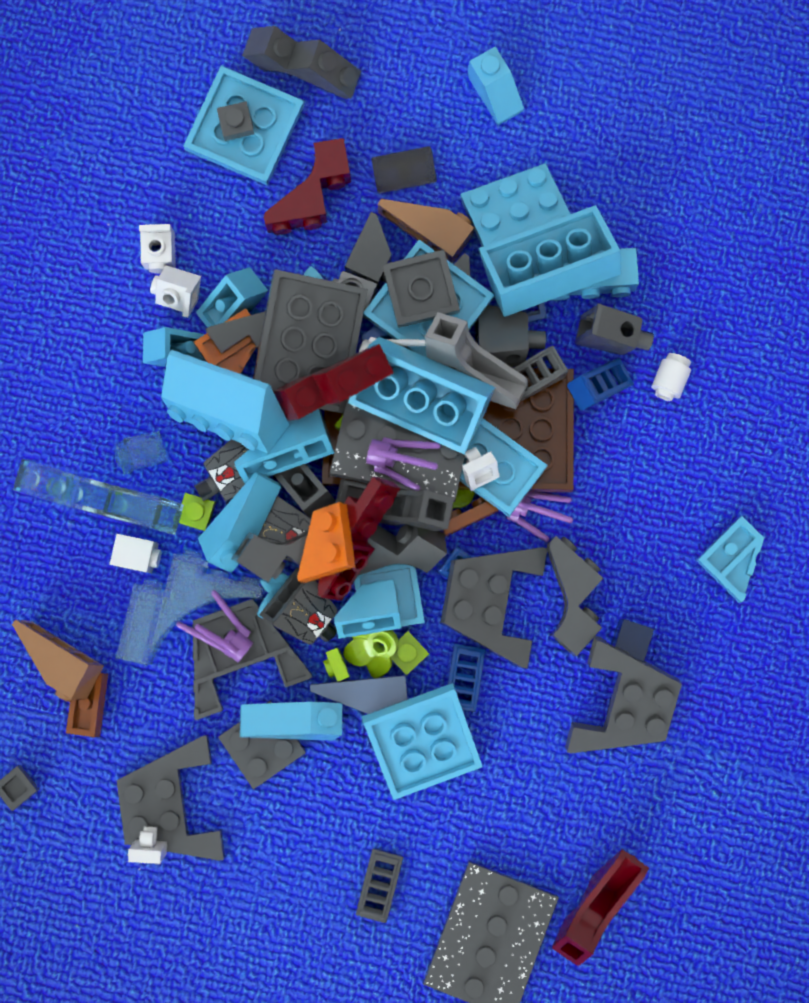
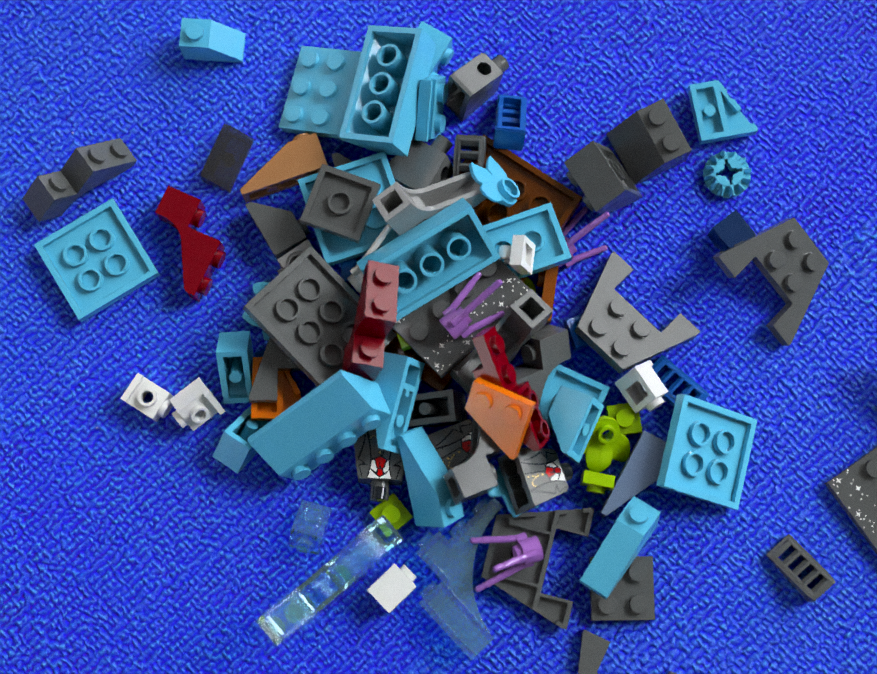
camera: 55 degrees left, 5 degrees down
dark grey plate [217,101,254,141] -> none
dark grey arch [546,536,603,656] -> none
white brick [651,353,691,401] -> none
none -> medium azure plate [415,75,448,142]
none -> medium azure plate [469,156,520,207]
none -> dark grey slope [564,141,643,214]
none -> dark grey slope [606,98,692,185]
none -> white brick [615,360,669,413]
none -> medium azure gear [703,151,751,198]

